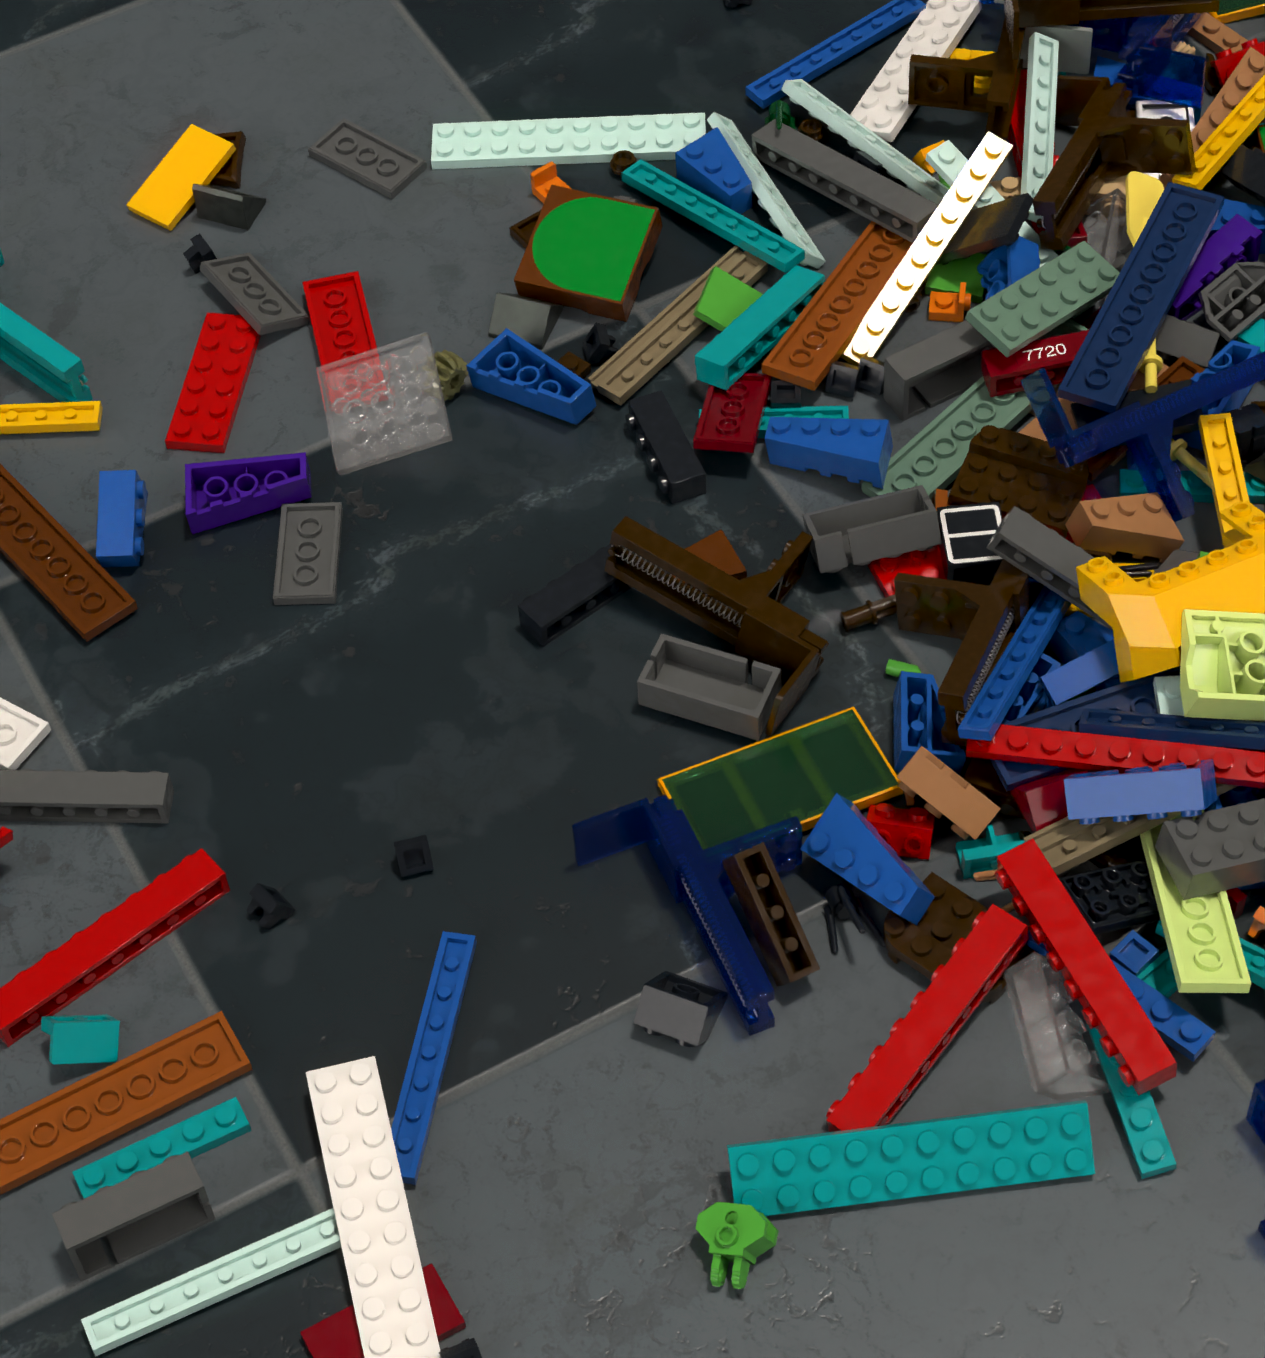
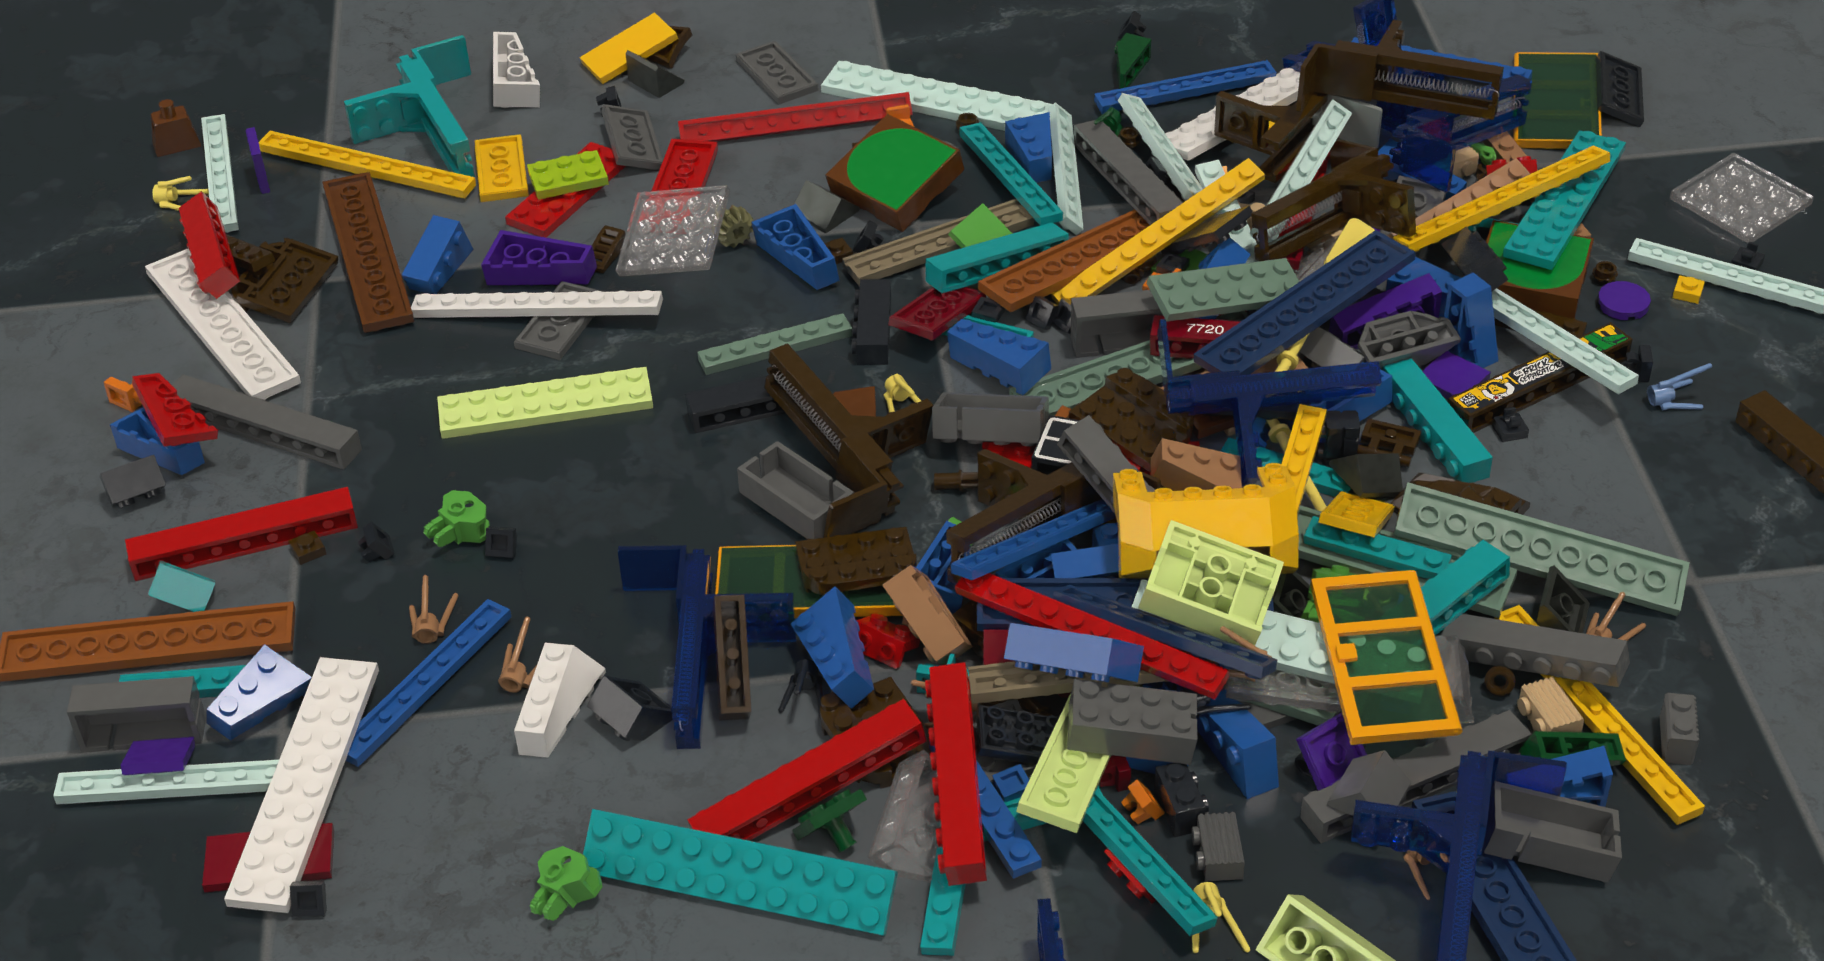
camera: 20 degrees right, 10 degrees down
none -> dark purple tile [121,737,195,775]
none -> wedge [206,645,312,740]
none -> dark brown plate [288,530,327,565]
none -> medium nougat plant [409,575,458,643]
none -> white plate [411,290,663,318]
none -> bright green hinge [423,490,490,547]
none -> yellowish green plate [437,367,653,439]
none -> yellow tile [474,134,529,202]
none -> white wedge [493,32,540,108]
none -> medium nougat plant [498,616,537,692]
none -> white wedge [514,643,606,758]
none -> lime plate [527,150,609,199]
none -> dark brown slope [592,225,627,274]
none -> red plate [678,92,913,142]
none -> sand green plate [697,314,852,375]
none -> dark green plate [792,789,867,853]
none -> dark brown plate [795,527,917,595]
none -> light yellow plant [883,374,921,413]
none -> dark green slope [1115,33,1151,89]
none -> black tile [1156,252,1190,274]
none -> bright green arm [1469,141,1497,165]

